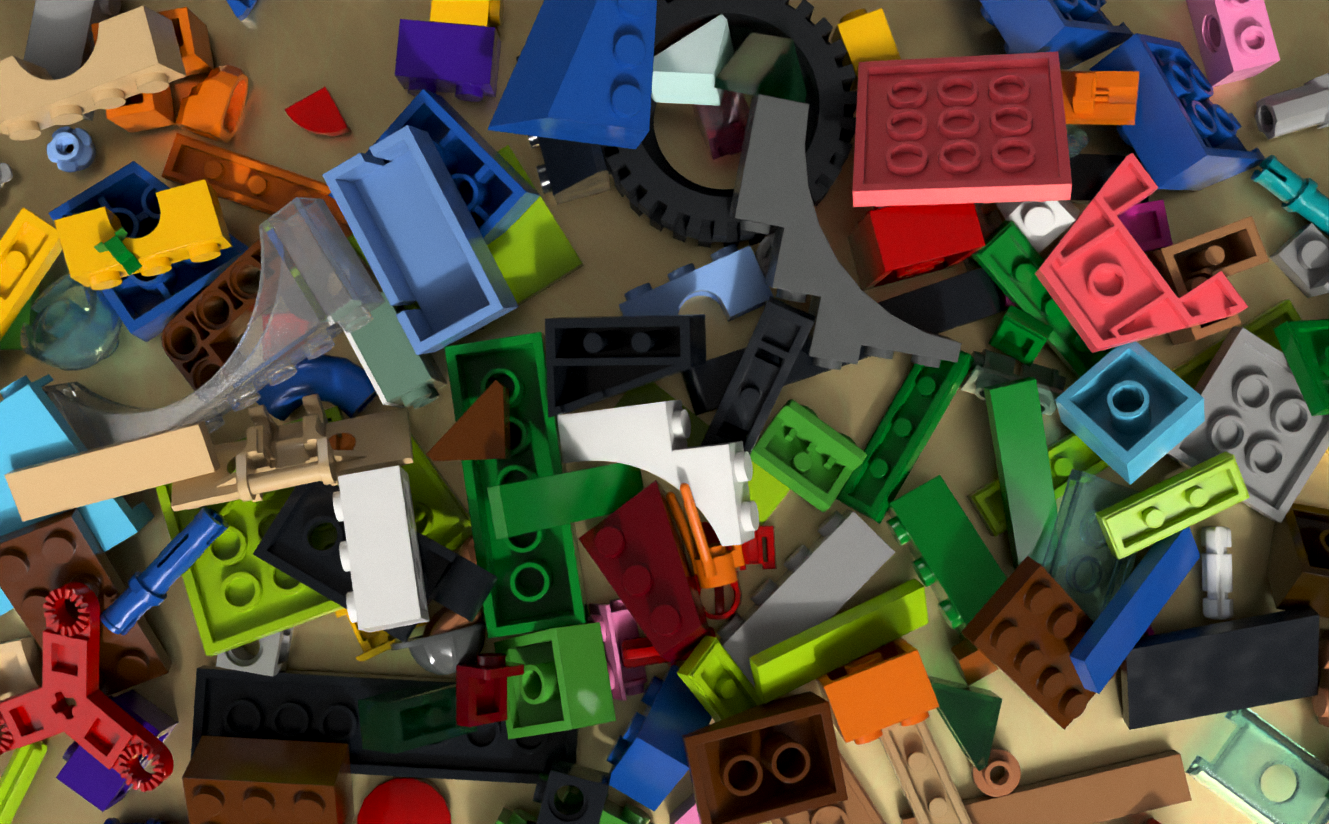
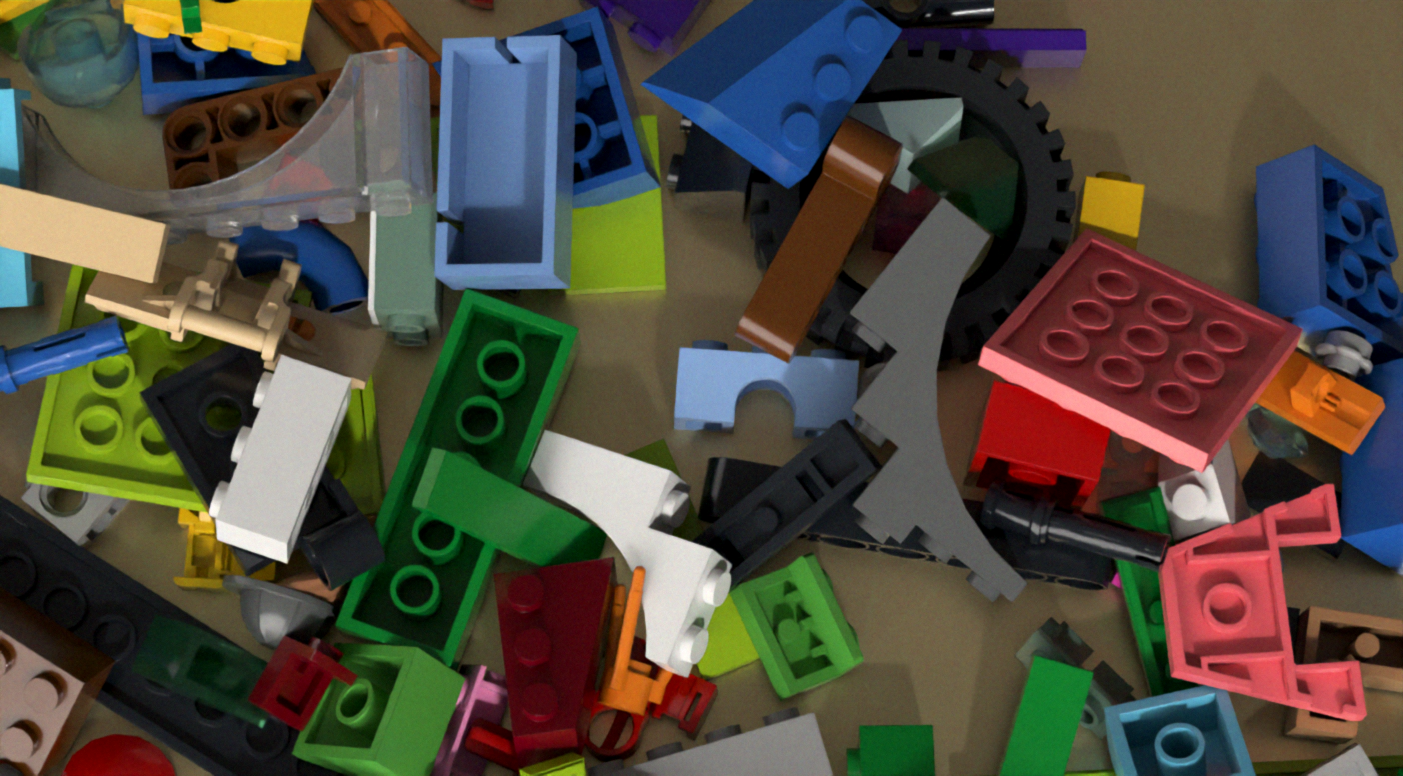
camera: 30 degrees right, 10 degrees down
reddish brown slope [426,380,511,461] -> none
black wedge [545,314,706,418] -> none
green tile [836,350,975,524] -> none
green tile [988,305,1054,367] -> none
dark pink plate [1118,199,1173,253] -> none
none -> reddish brown beam [734,115,903,364]
none -> black pin [980,477,1171,573]
none -> light grey plate [1315,330,1373,382]

